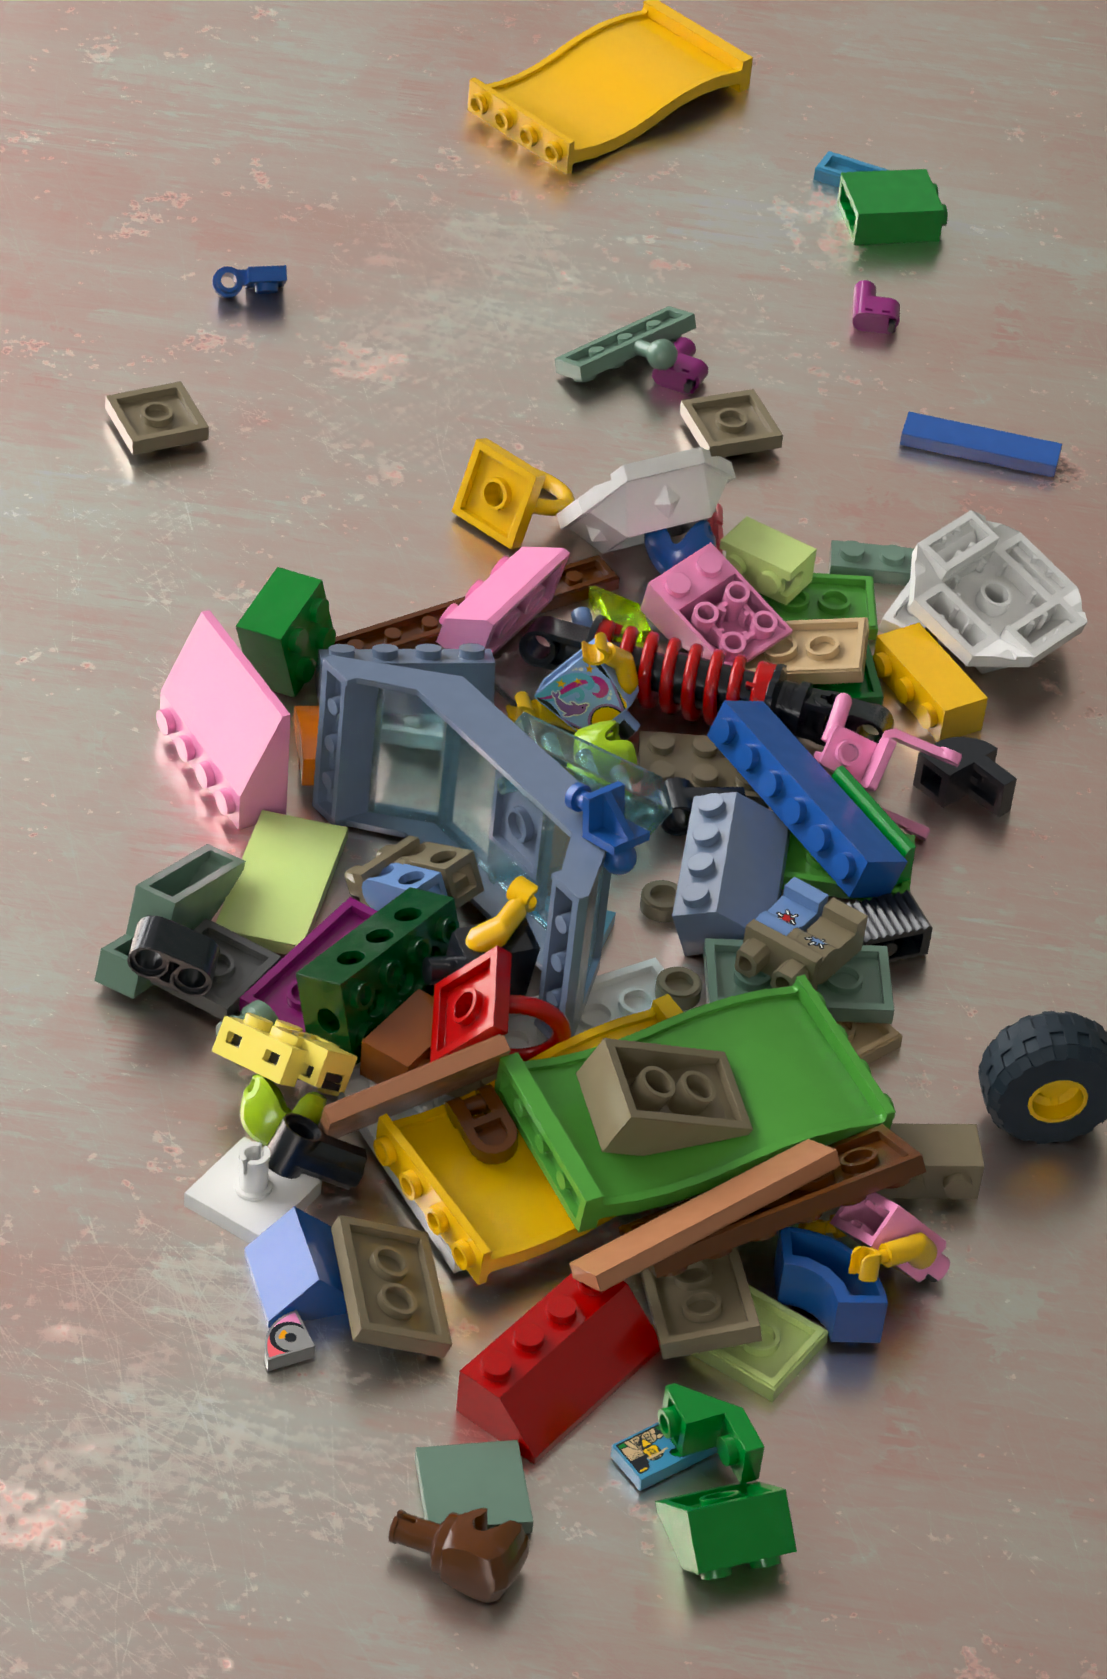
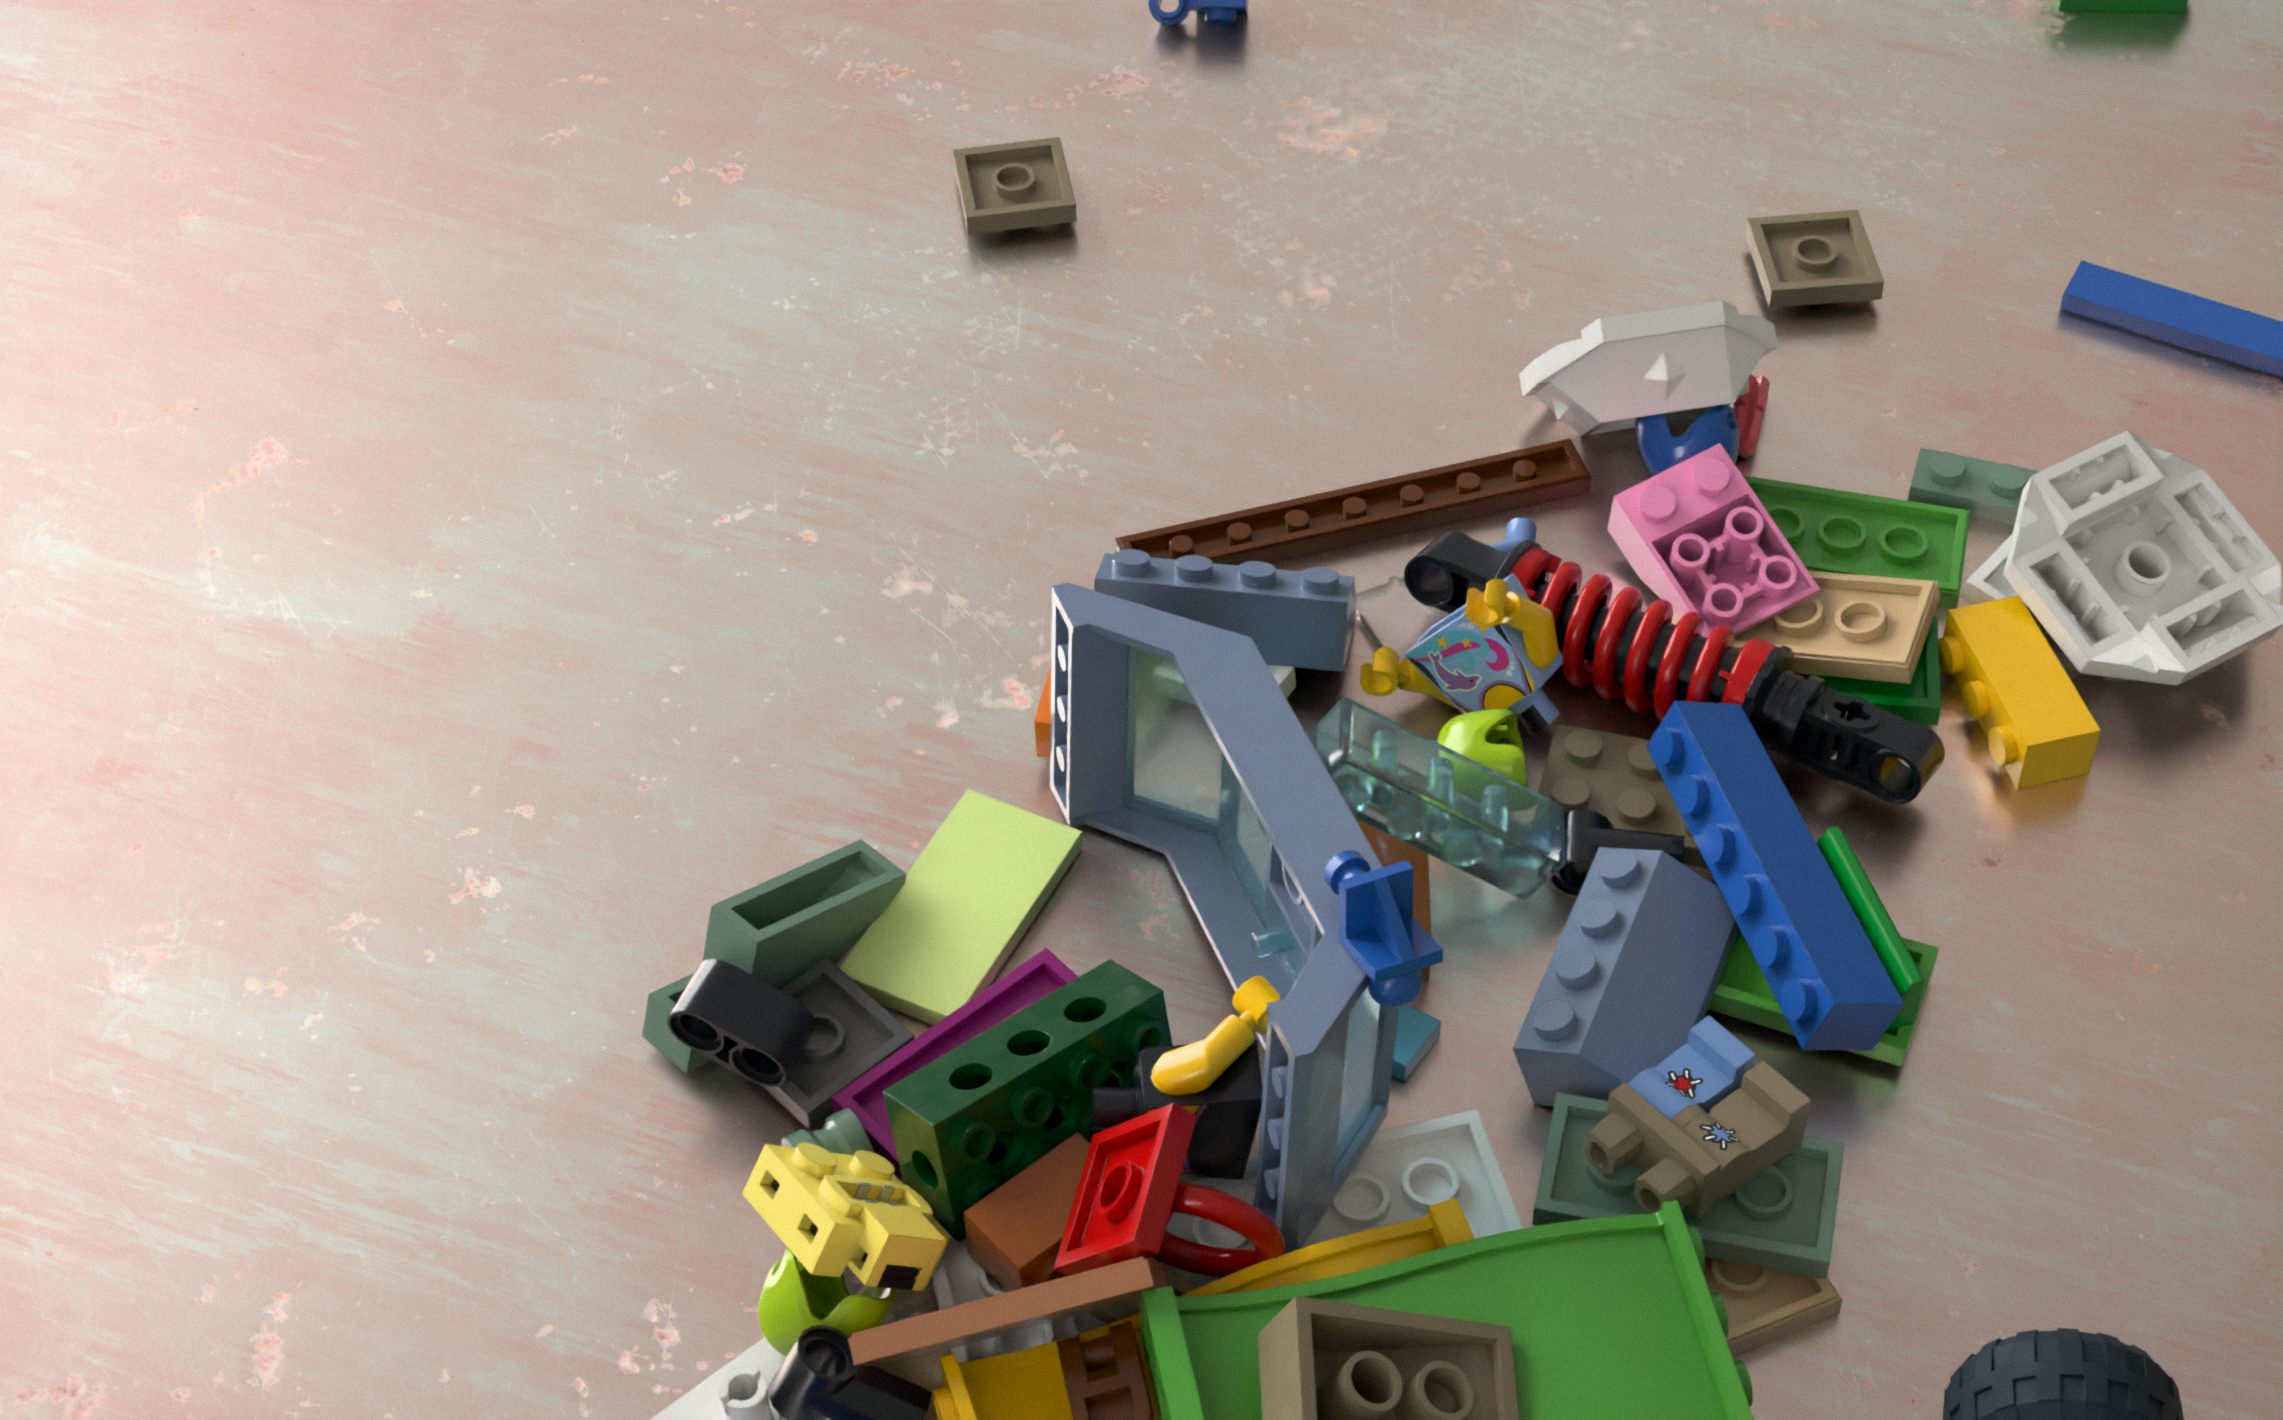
camera: 20 degrees right, 5 degrees up
bright pink slope [156,610,291,830] -> none
green brick [236,567,336,698] -> none
dark tan hips [344,835,484,911] -> none
bright pink slope [436,547,570,655] -> none
yellow tile [451,438,575,549] -> none
sand green plate [554,306,696,382] -> none
clear neon green tile [588,586,651,643] -> none
dark tan tile [640,880,678,922] -> none
magenta piece [652,337,709,394] -> none
dark tan tile [655,967,702,1011] -> none
yellowish green brick [719,516,817,605] -> none
bright pink piece [813,693,962,841] -> none
black brick [844,890,933,962] -> none
magenta piece [852,280,900,334] -> none
black brick [913,737,1017,818] -> none

